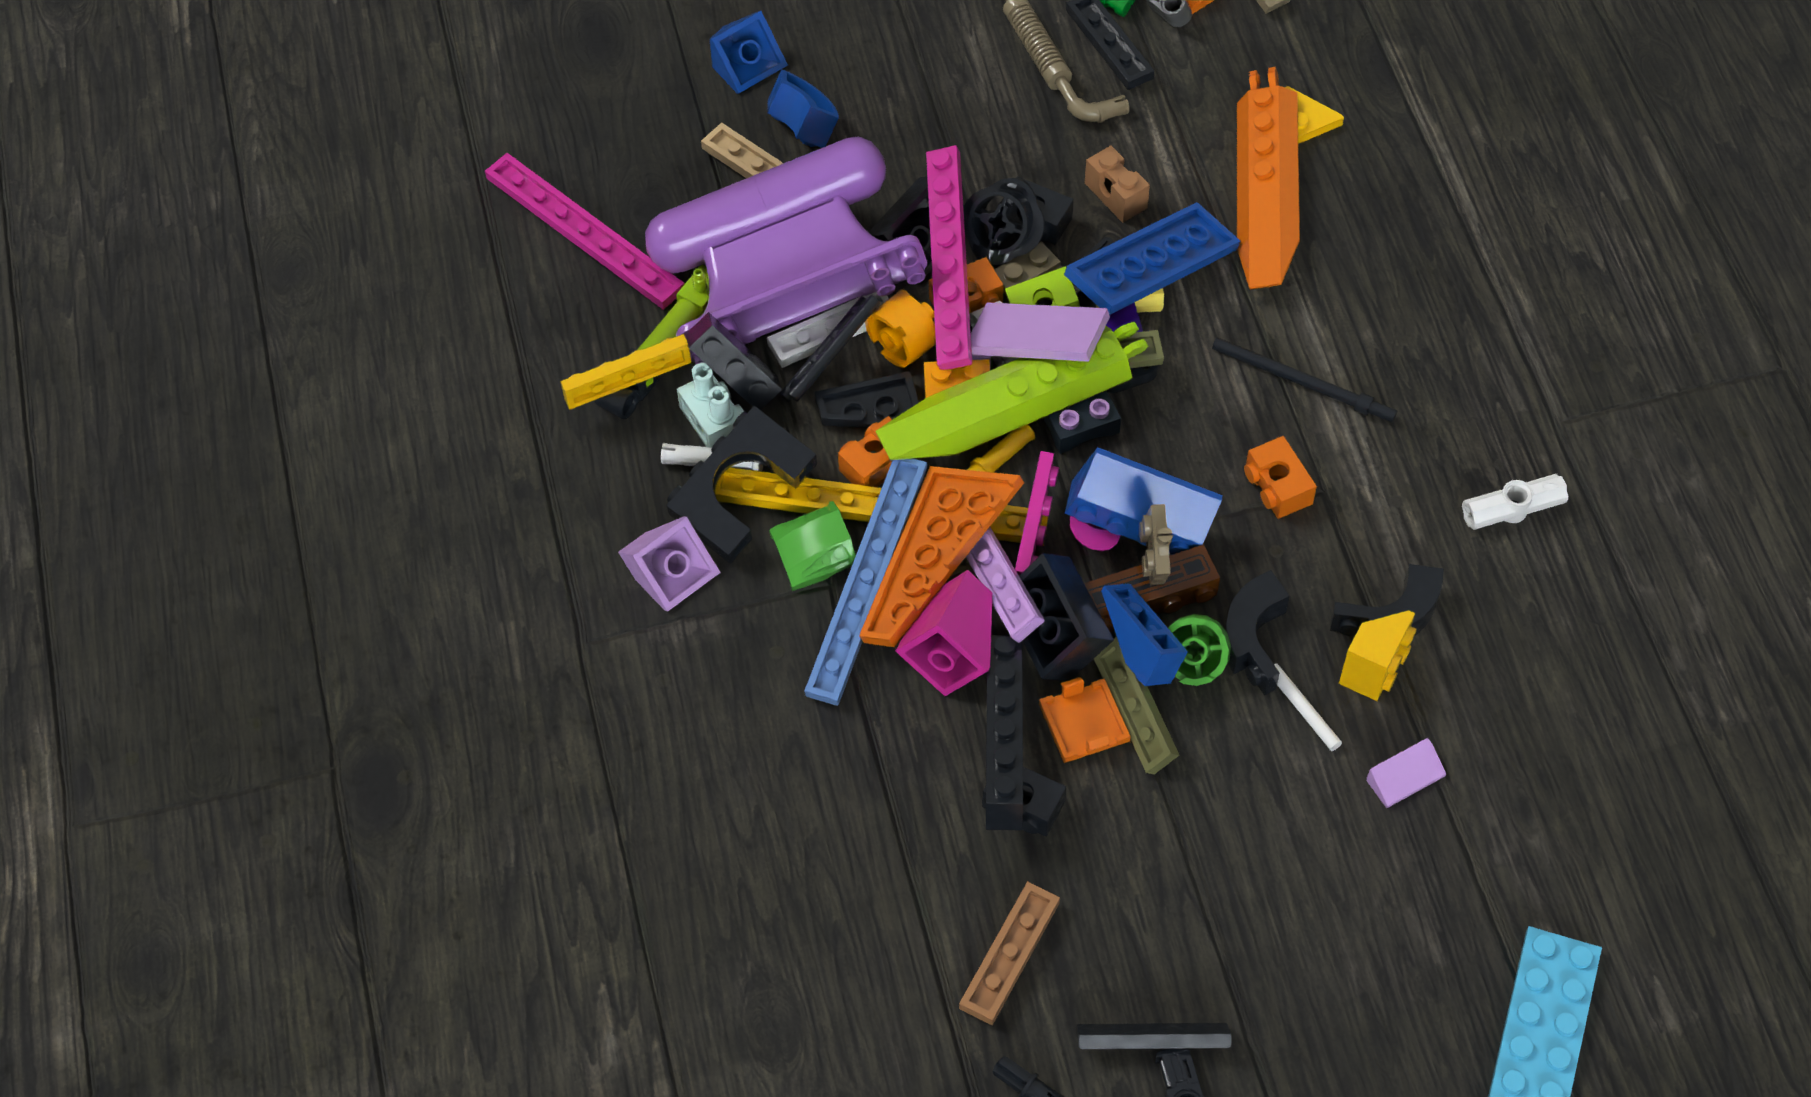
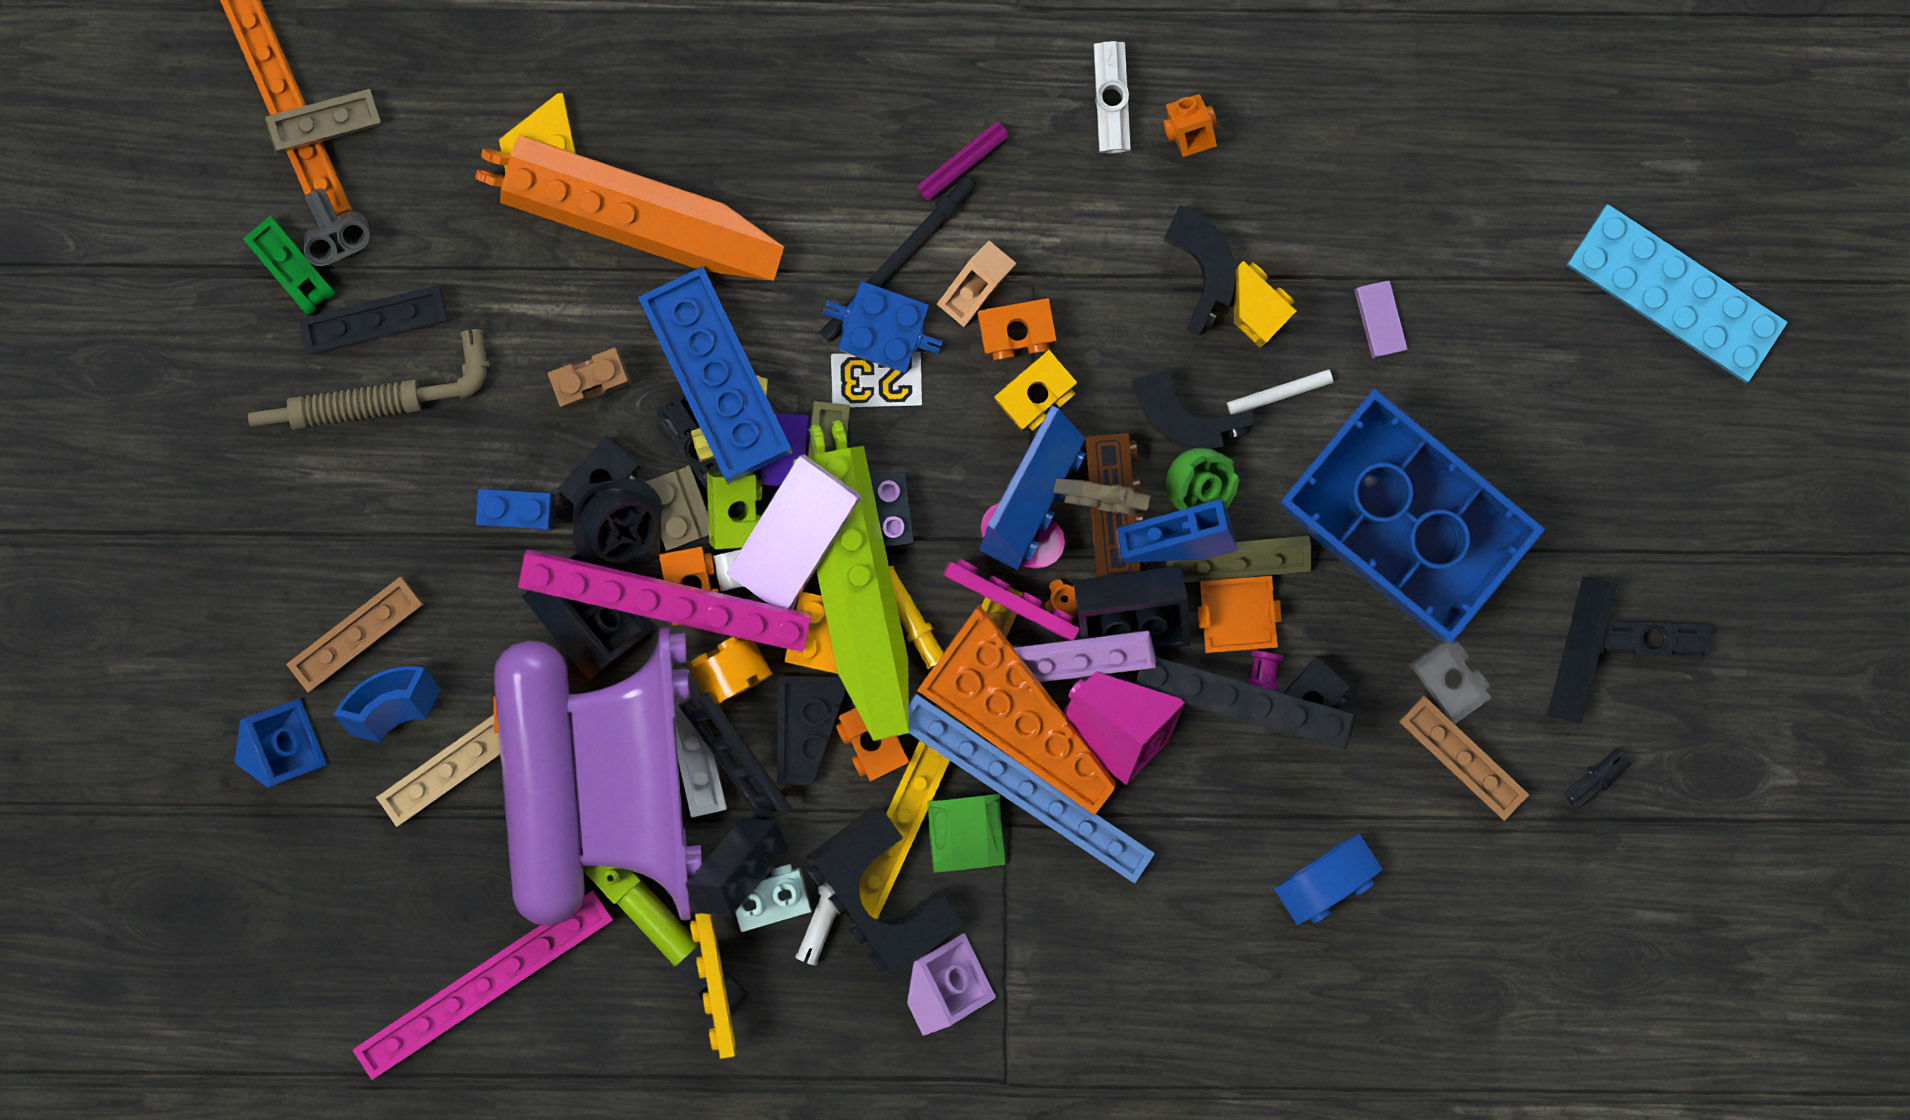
camera: 75 degrees left, 30 degrees up
none -> medium nougat plate [286,576,424,693]
none -> blue brick [476,489,555,531]
none -> blue plate [822,281,942,373]
none -> sticker [831,352,922,407]
none -> magenta axle [917,122,1008,201]
none -> light nougat slope [937,241,1016,327]
none -> yellow brick [994,350,1077,431]
none -> orange brick [1163,94,1218,157]
none -> magenta bush [1246,650,1284,691]
none -> blue brick [1274,833,1383,925]
none -> blue brick [1280,389,1545,643]
none -> clear brick [1409,641,1491,723]

